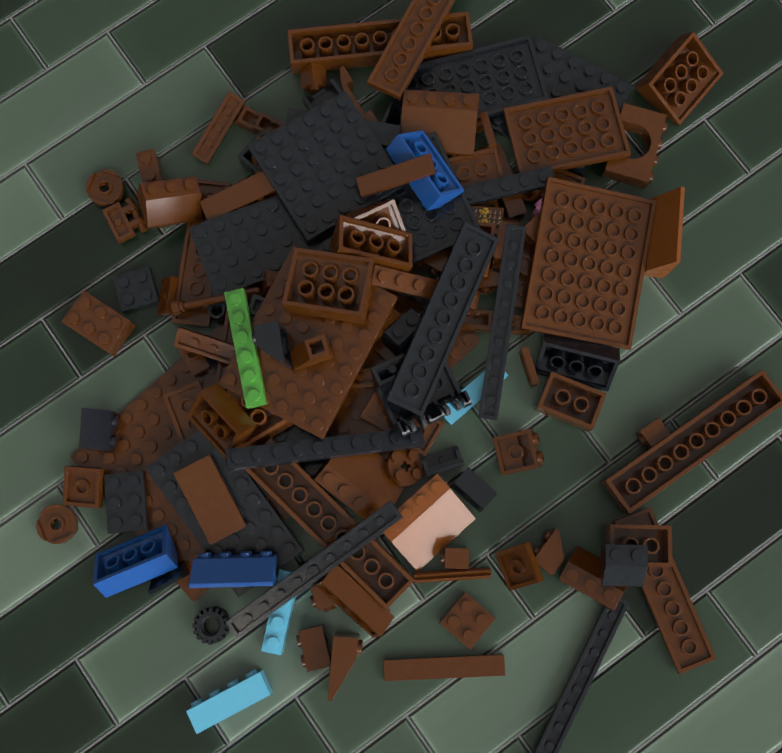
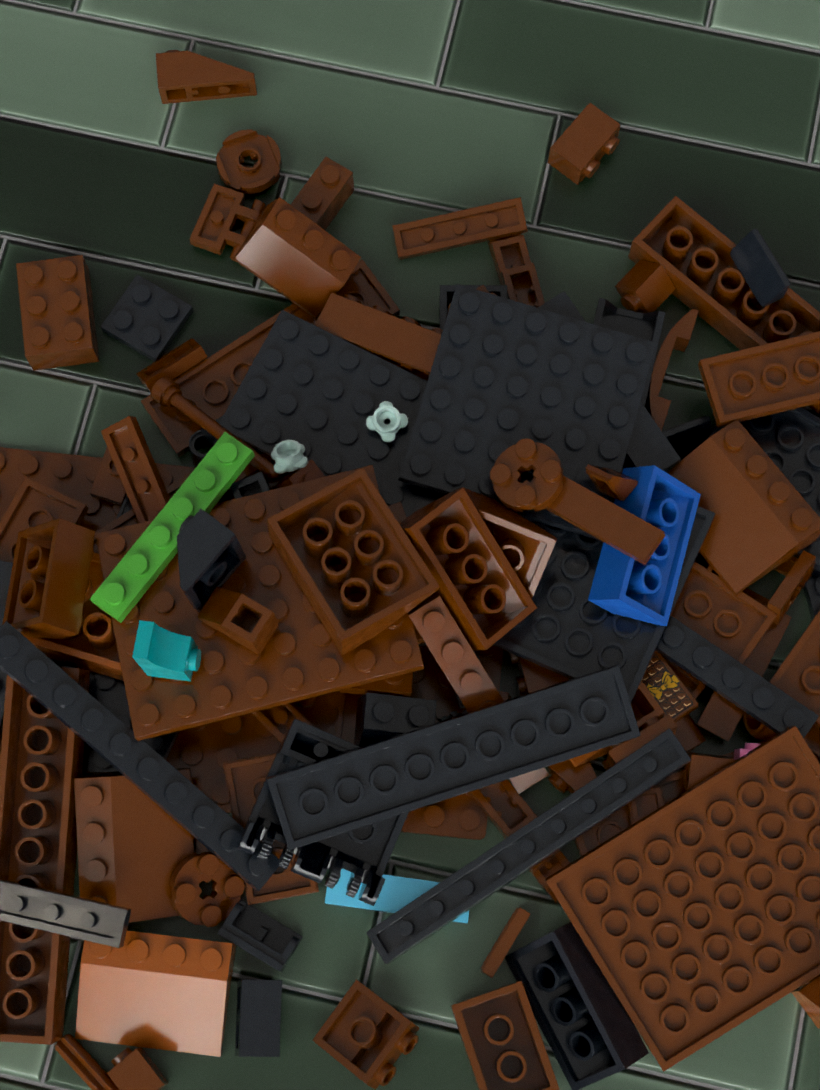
camera: 45 degrees right, 5 degrees down
none -> teal arch [132,620,201,682]
none -> reddish brown slope [156,50,257,104]
none -> light aqua plate [271,440,308,473]
none -> light aqua plate [366,401,408,442]
none -> reddish brown plate [490,438,564,512]
none -> reddish brown brick [548,103,621,185]
none -> reddish brown slope [585,464,638,501]
none -> black slope [730,228,791,307]

